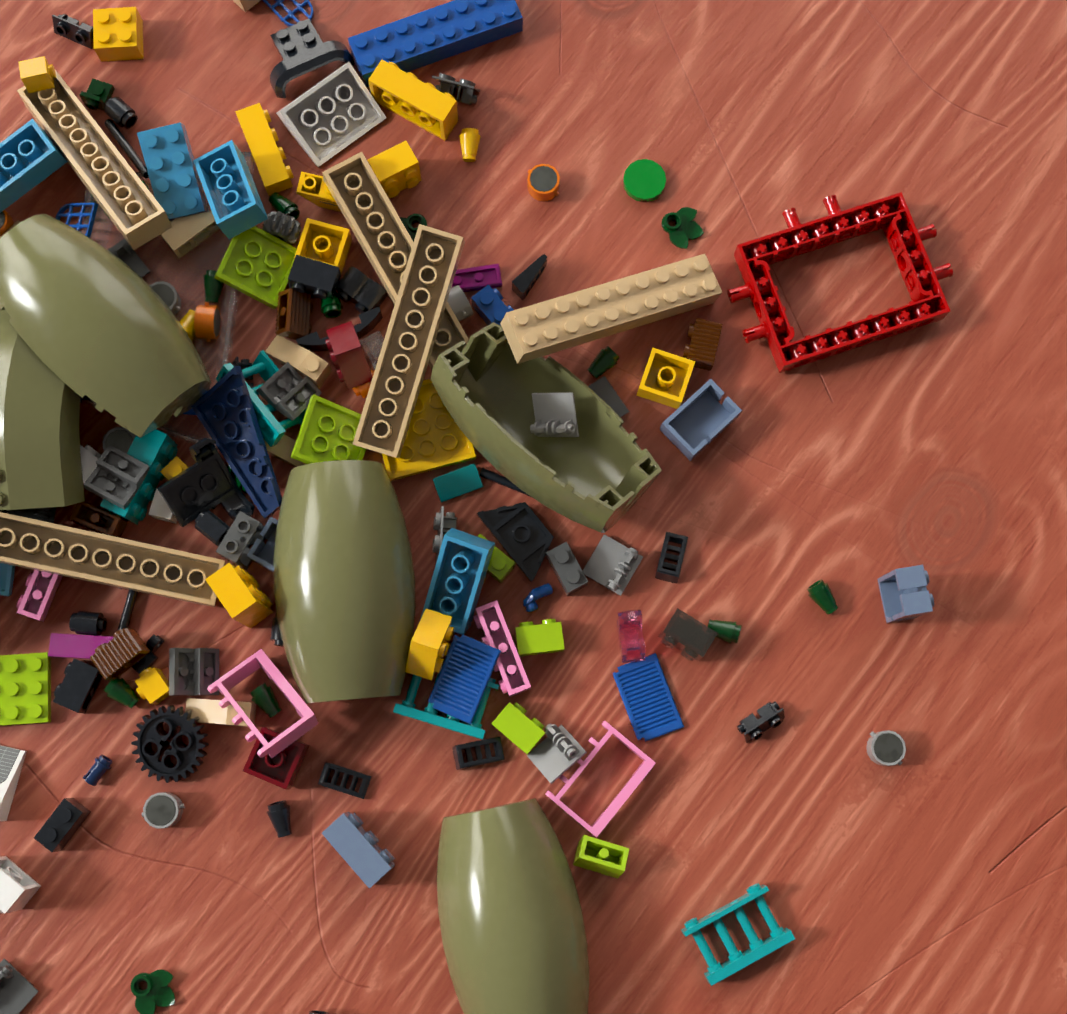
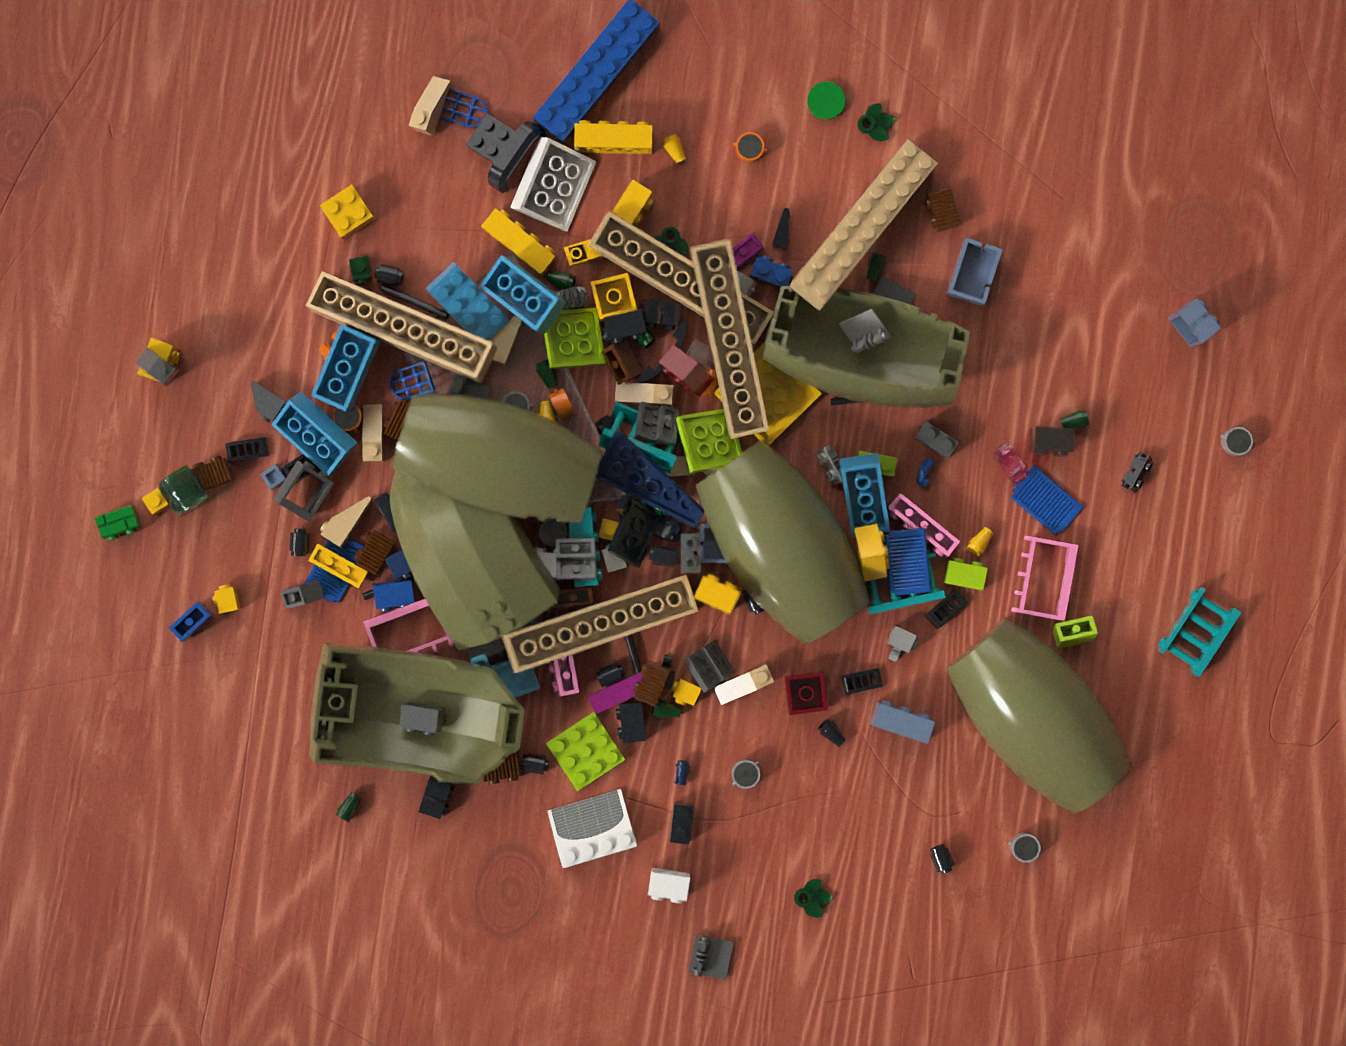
camera: 30 degrees left, 10 degrees up
yellow brick [19,56,56,93] -> none
black hinge [52,14,93,49] -> none
black gear [131,705,209,783] -> none
bright pink hinge [207,649,318,758] -> none
dark green cone [250,682,282,718] -> none
dark grey hinge [432,73,480,105] -> none
teal slope [433,464,483,503] -> none
black wing [477,502,554,582] -> none
lime brick [515,619,565,657] -> none
light grey hinge [527,724,587,784] -> none
light grey hinge [583,534,643,596] -> none
yellow brick [636,348,695,409] -> none
black slope [655,532,688,583] -> none
red brick [727,192,953,373] -> none
dark green cone [807,579,838,615] -> none
none -> light grey brick [886,626,918,662]
none -> yellow cone [967,527,993,556]

